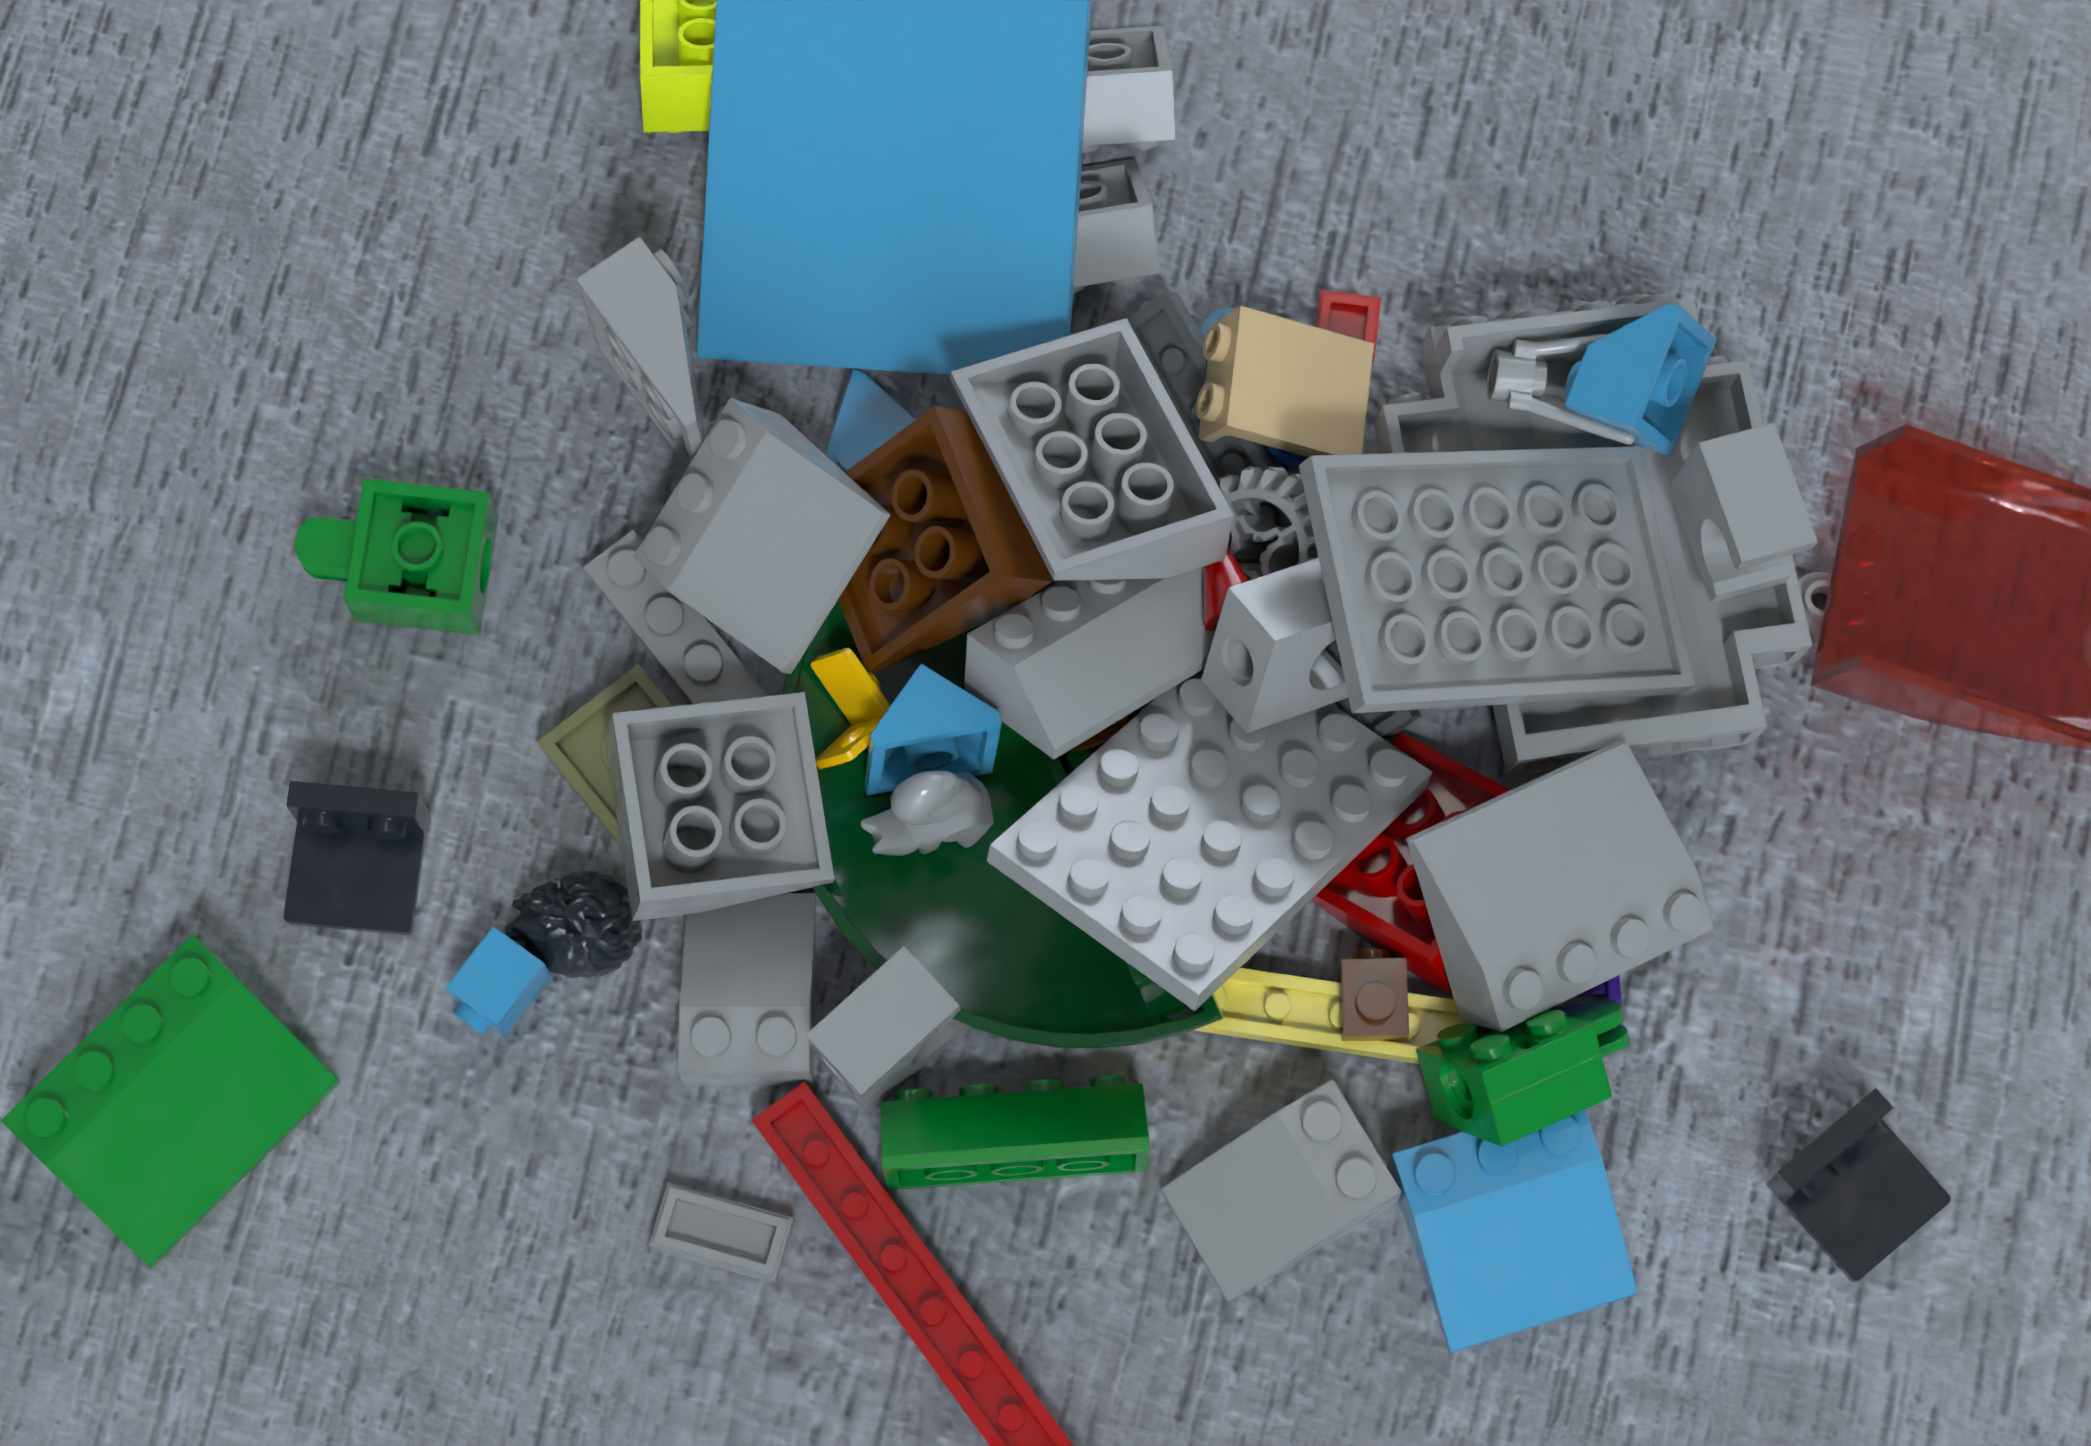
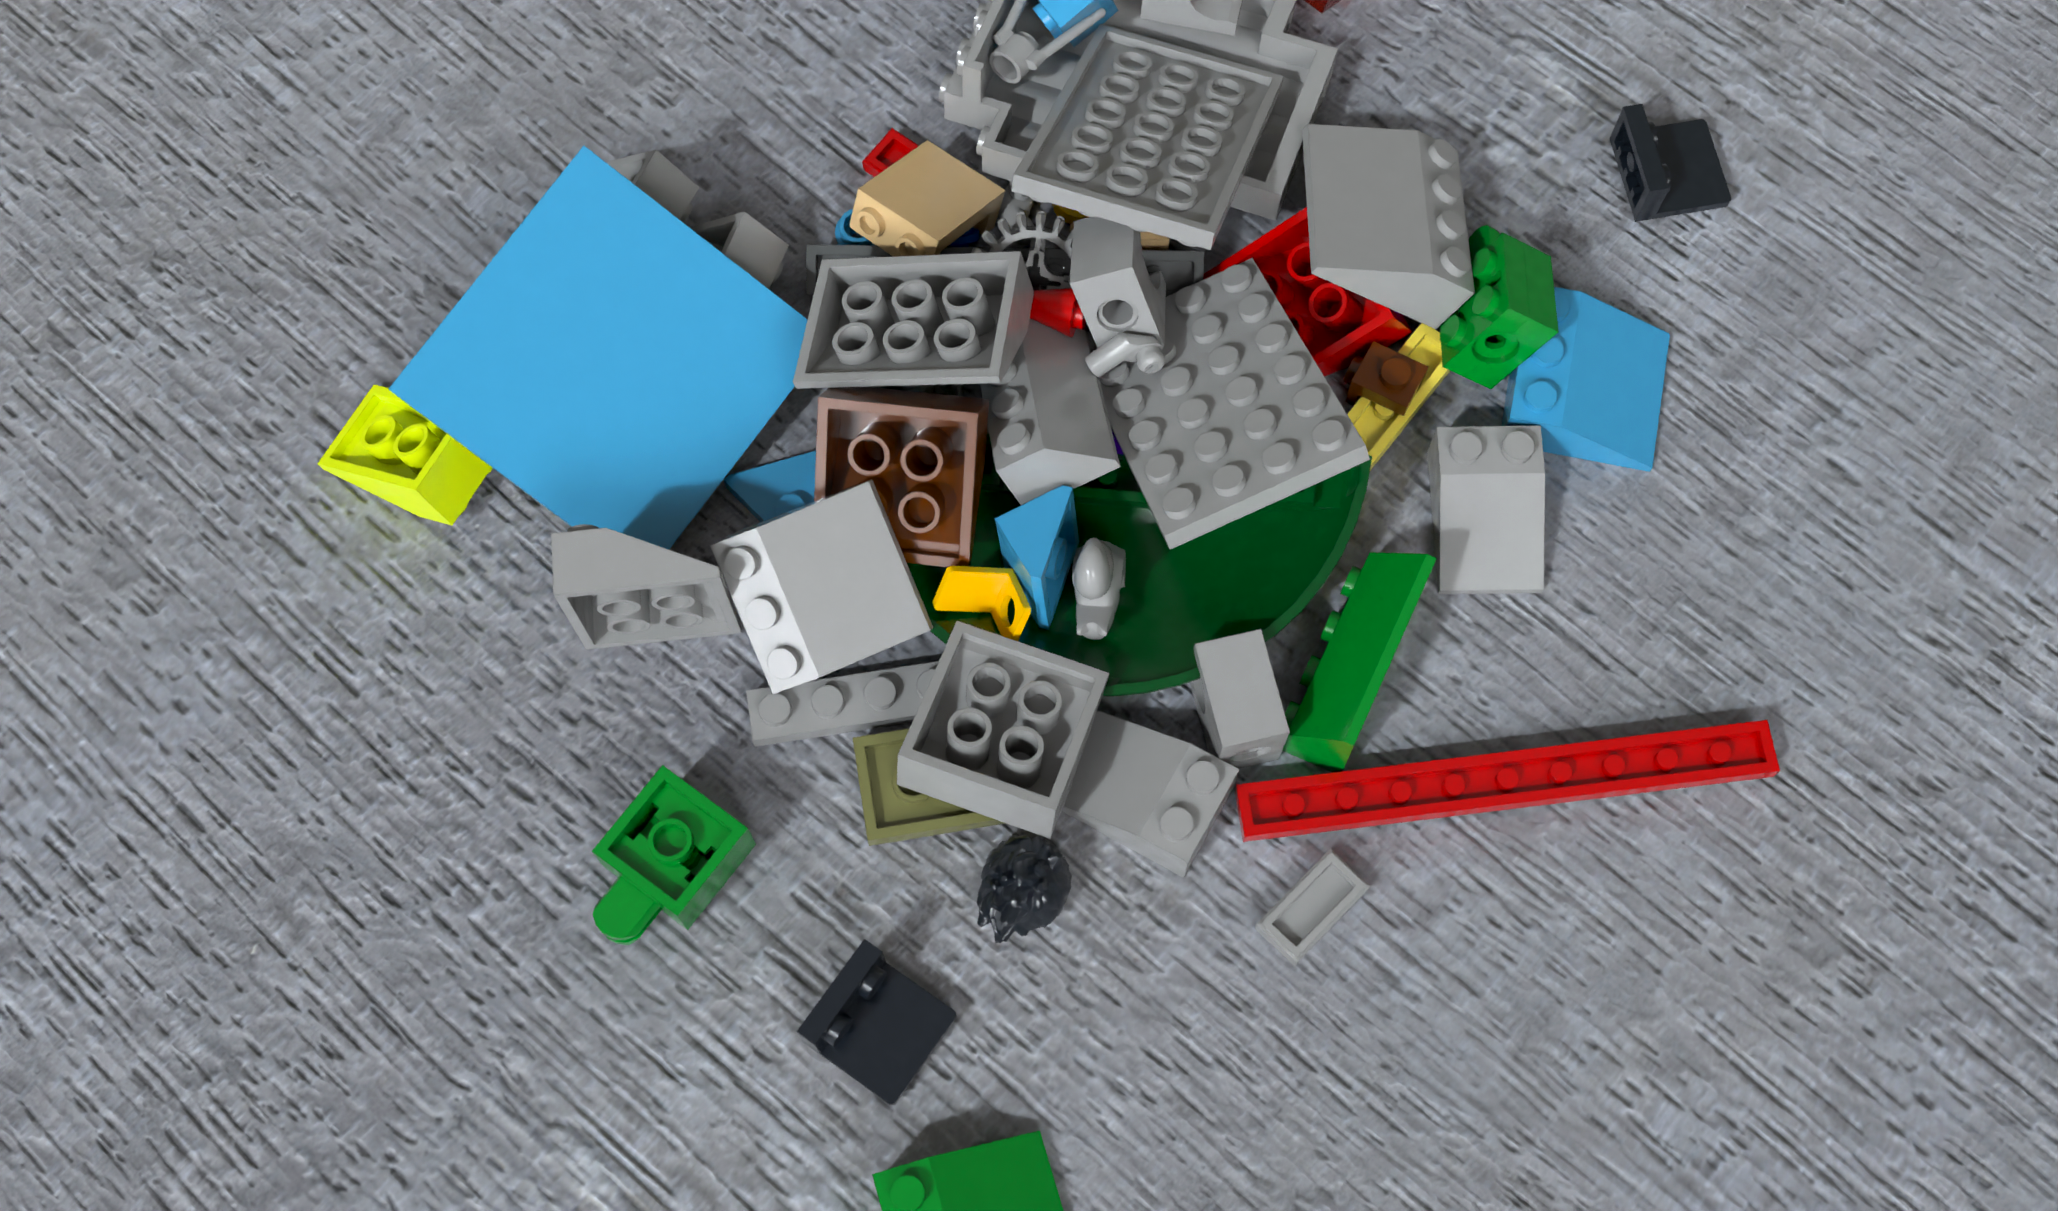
camera: 60 degrees left, 5 degrees down
dark azure brick [445,926,552,1039] -> none
none -> light grey arm [1085,332,1165,377]

